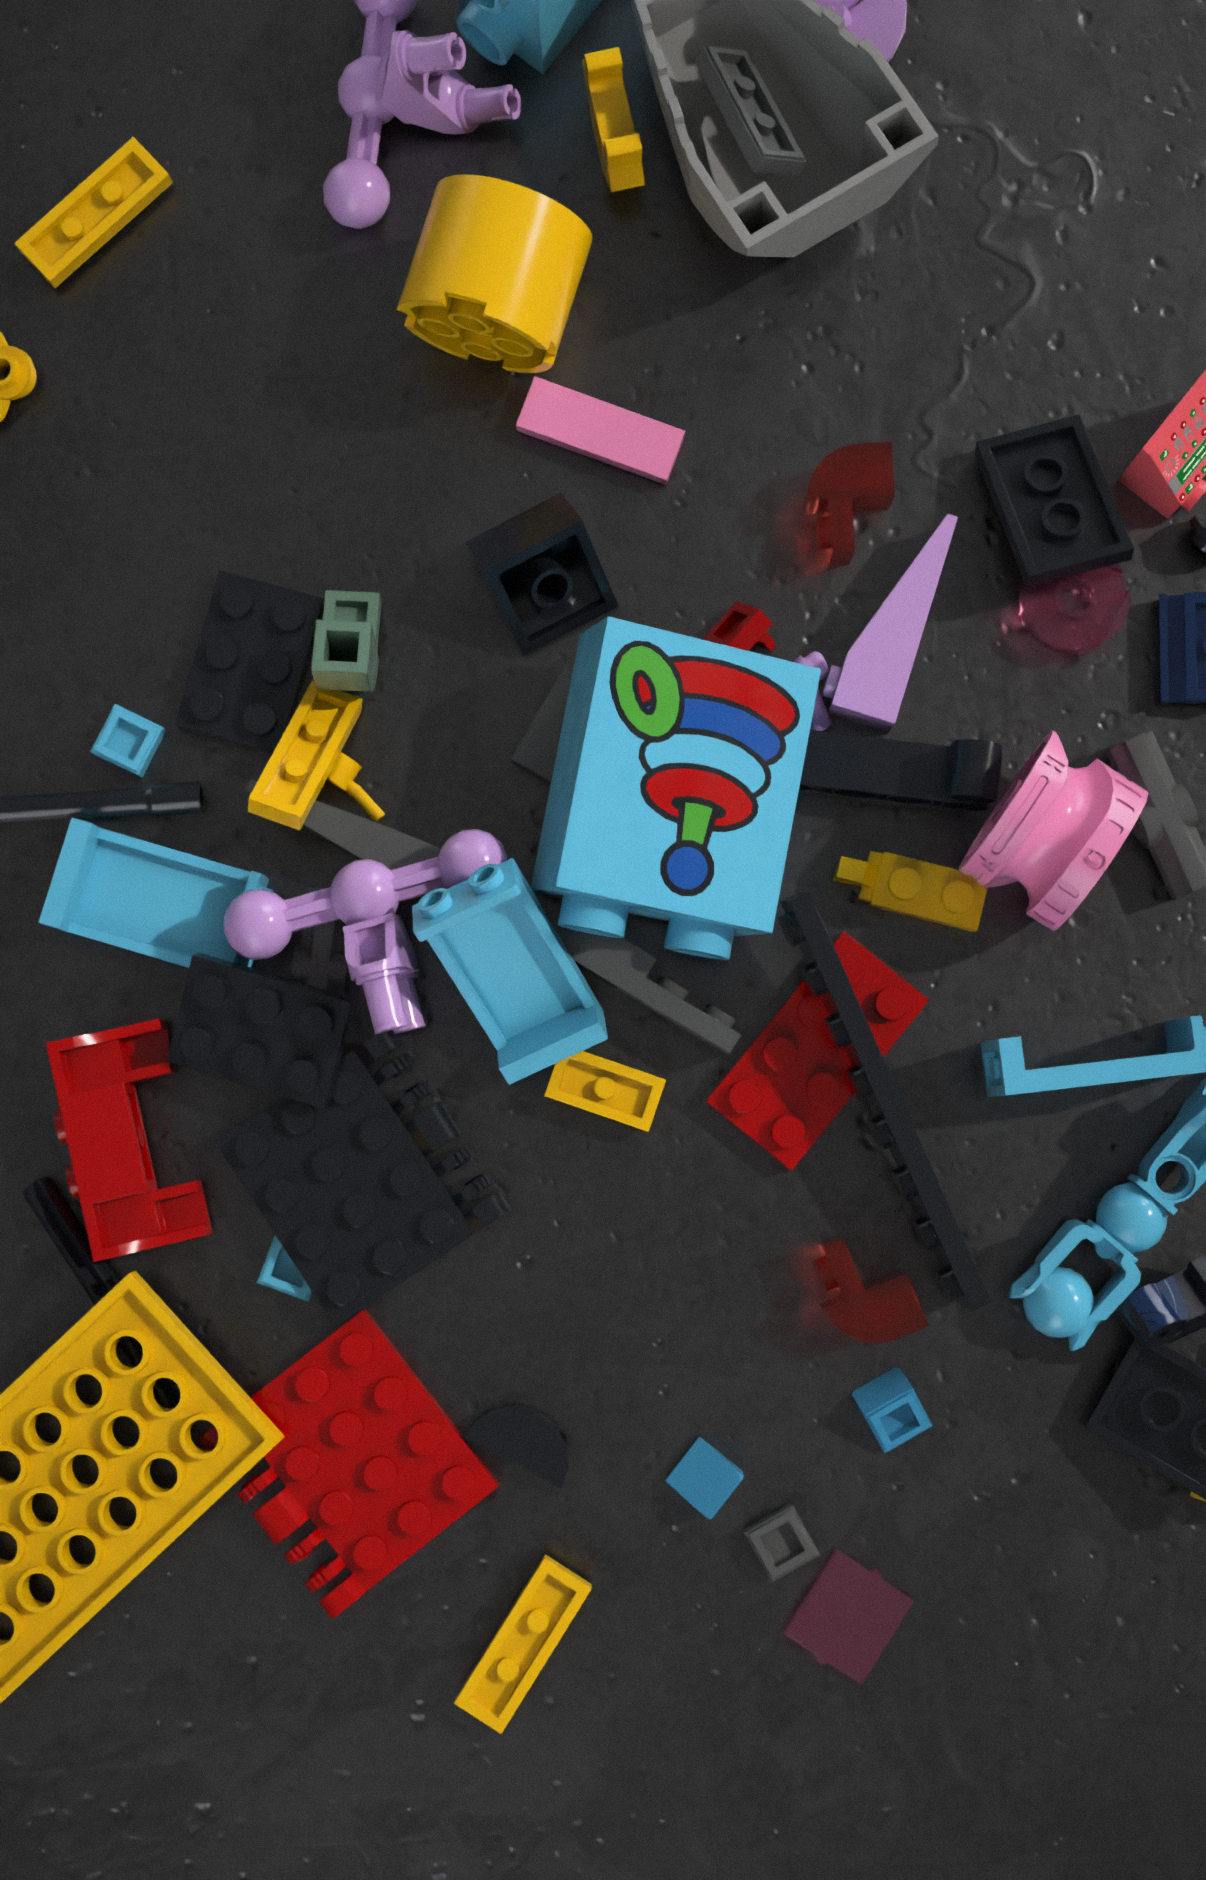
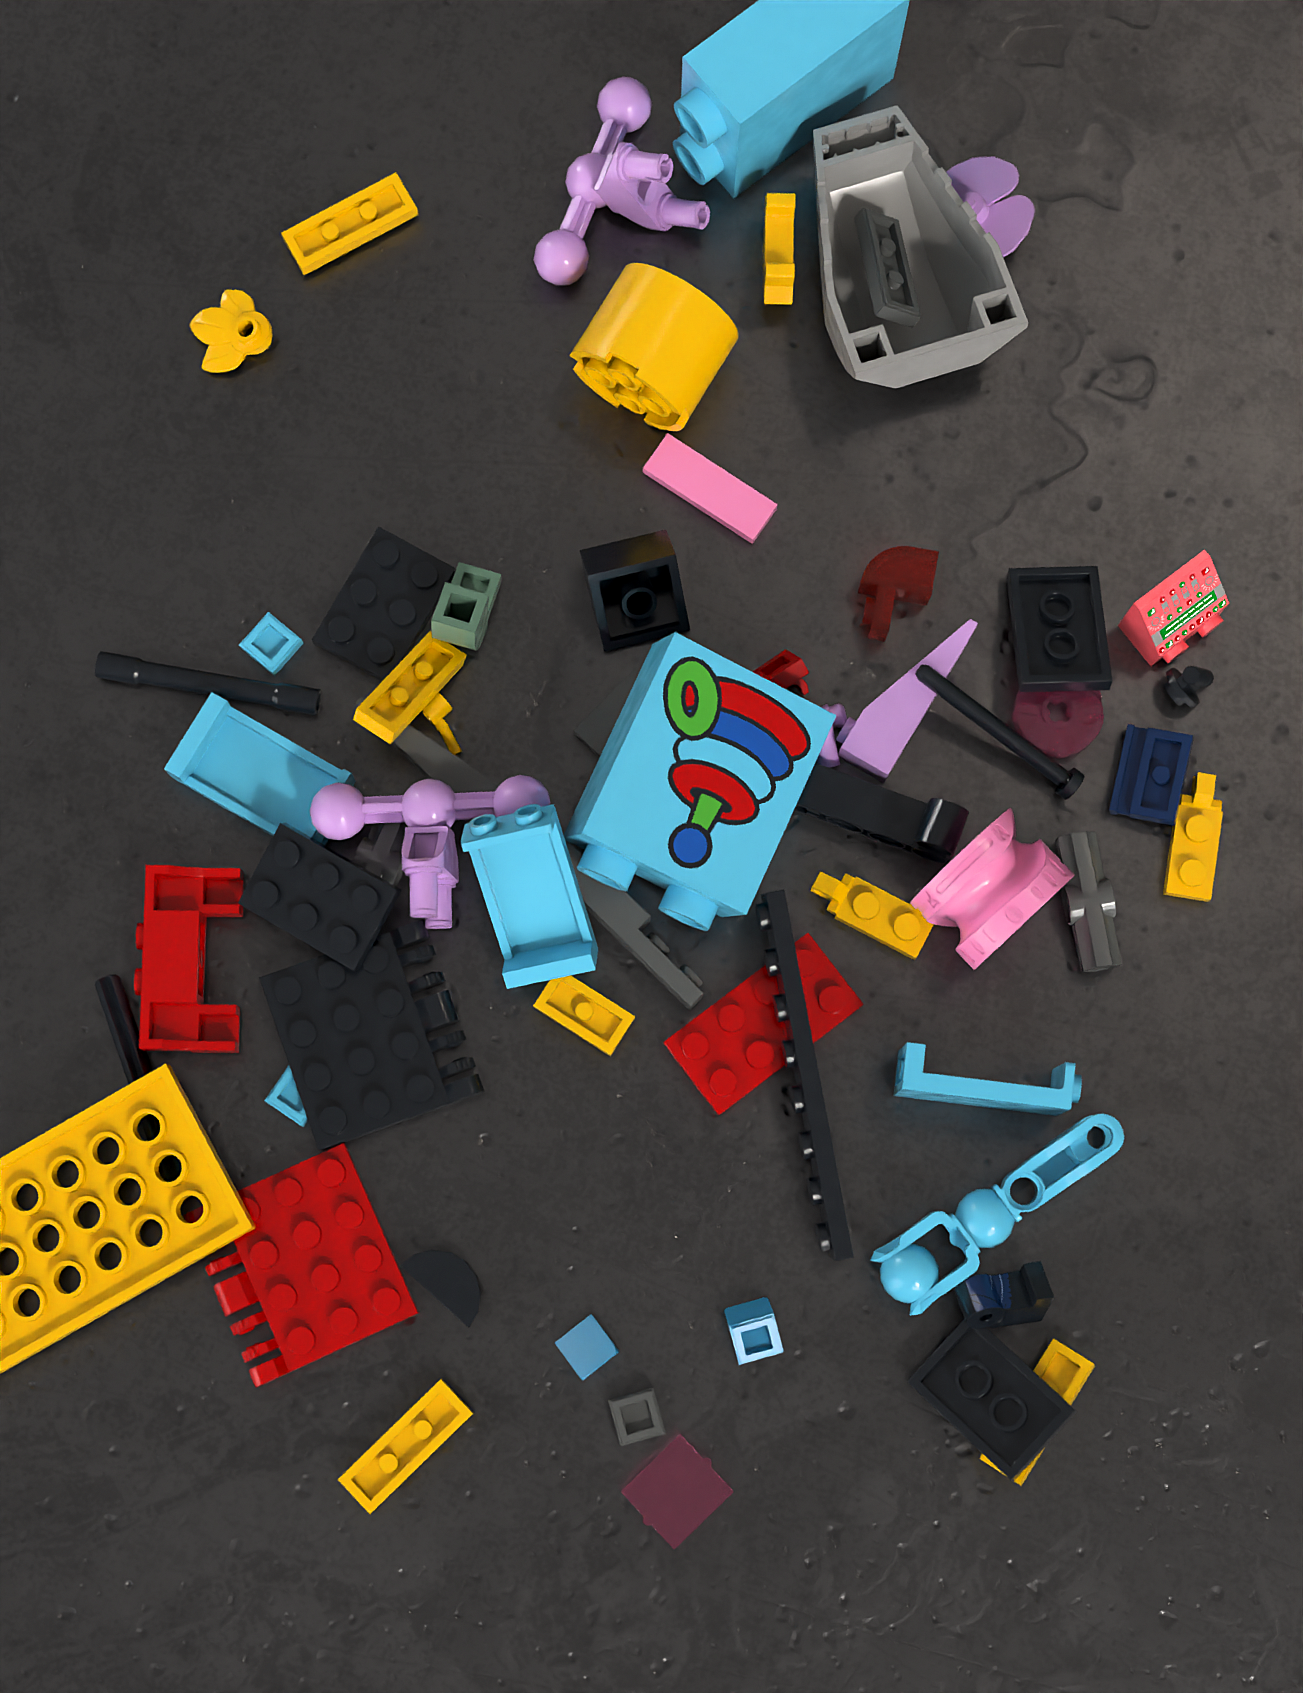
camera: 10 degrees right, 5 degrees down
clear red brick [814,1236,929,1343] -> none
none -> black bar [915,664,1085,800]

